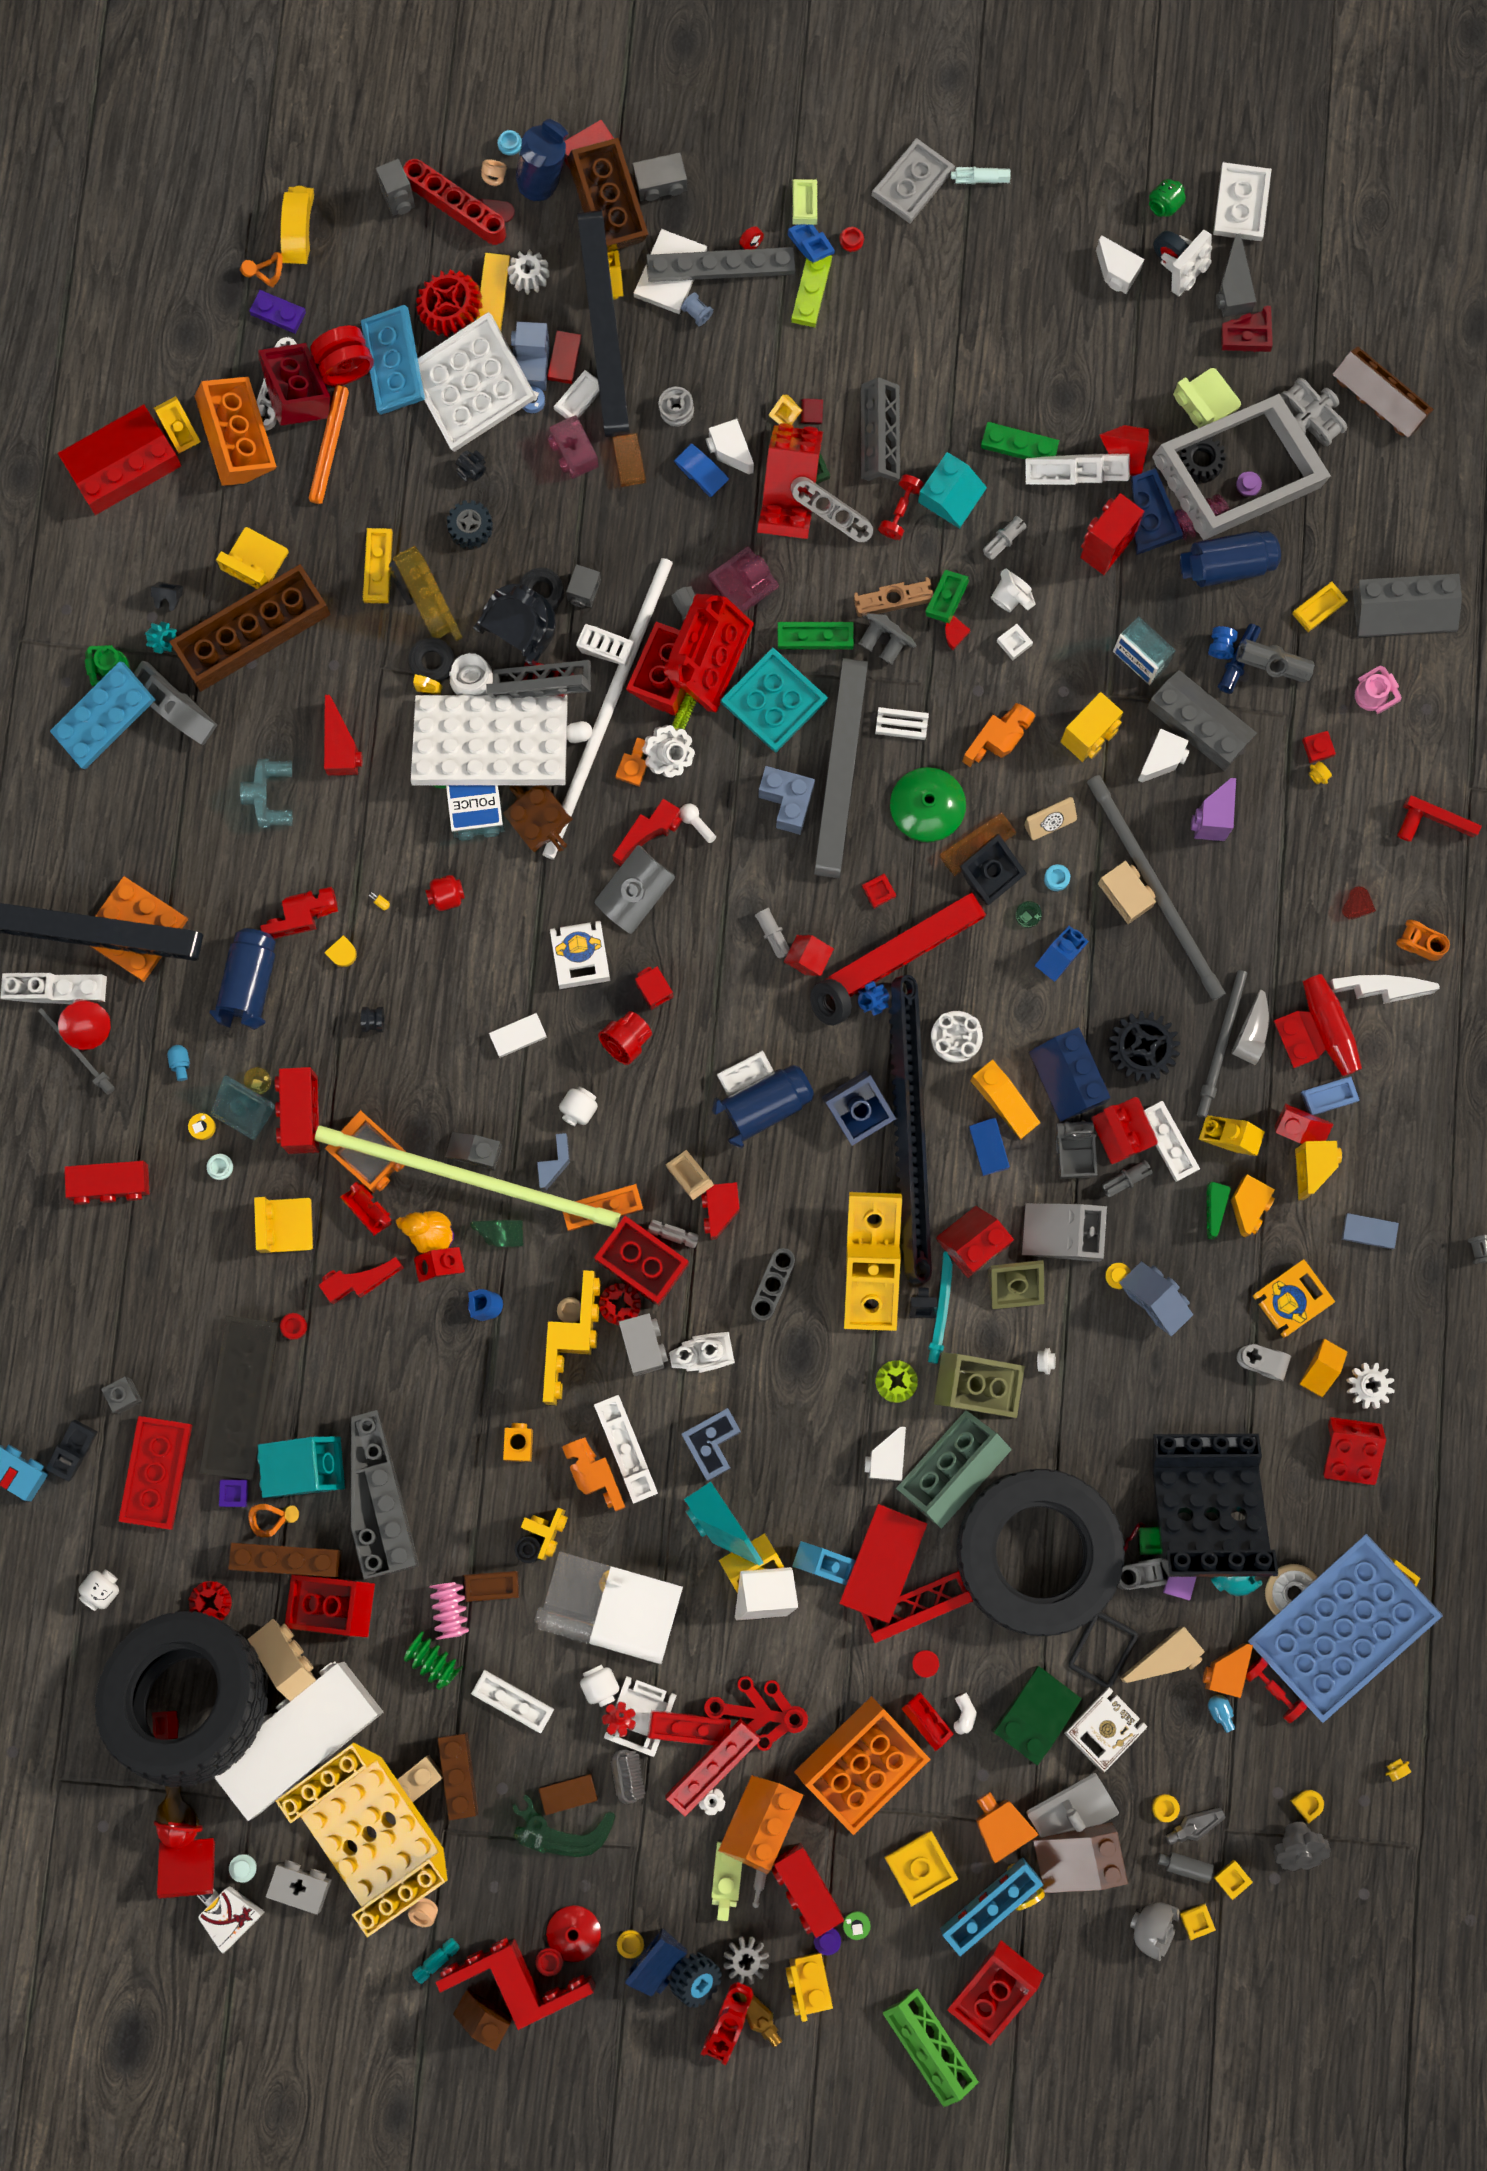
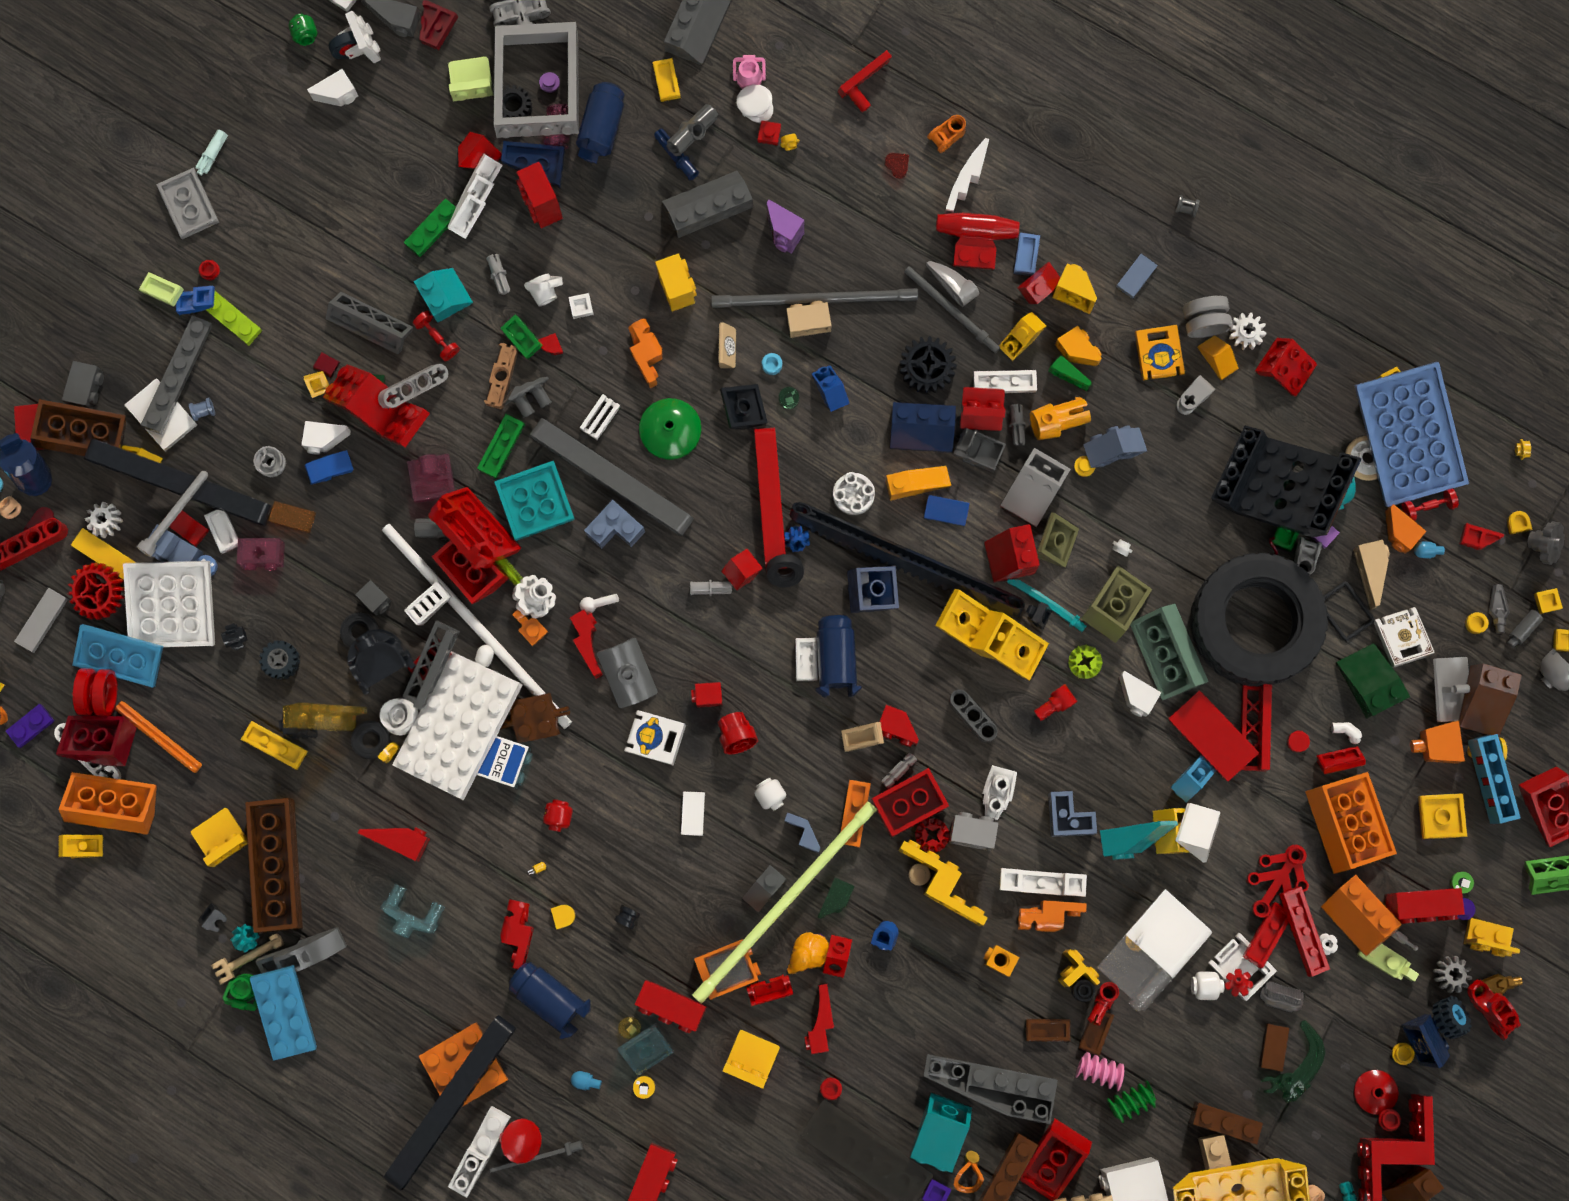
camera: 60 degrees left, 0 degrees up
red slope [58,404,181,515] -> none
light aqua plate [207,1154,233,1180] -> none
white tile [471,1670,554,1733] -> none
red tile [739,226,764,250] -> none
red tile [862,873,897,909] -> none
clear orange tile [939,812,1017,876] -> none
piece [1113,616,1176,685] -> none
white slope [1137,729,1190,782] -> none
blue wheel [1208,626,1238,659] -> none
none -> light grey tile [14,587,68,653]
none -> light grey piece [137,471,208,557]
none -> tan hinge [211,933,284,985]
none -> white piece [736,84,773,123]
none -> reddish brown tile [1026,1019,1070,1041]
none -> light orange piece [1029,397,1091,440]
none -> red pin [1034,684,1078,721]
none -> red pin [1087,982,1119,1026]
none -> light grey wheel [1182,296,1233,338]
none -> red tile [1459,523,1504,550]

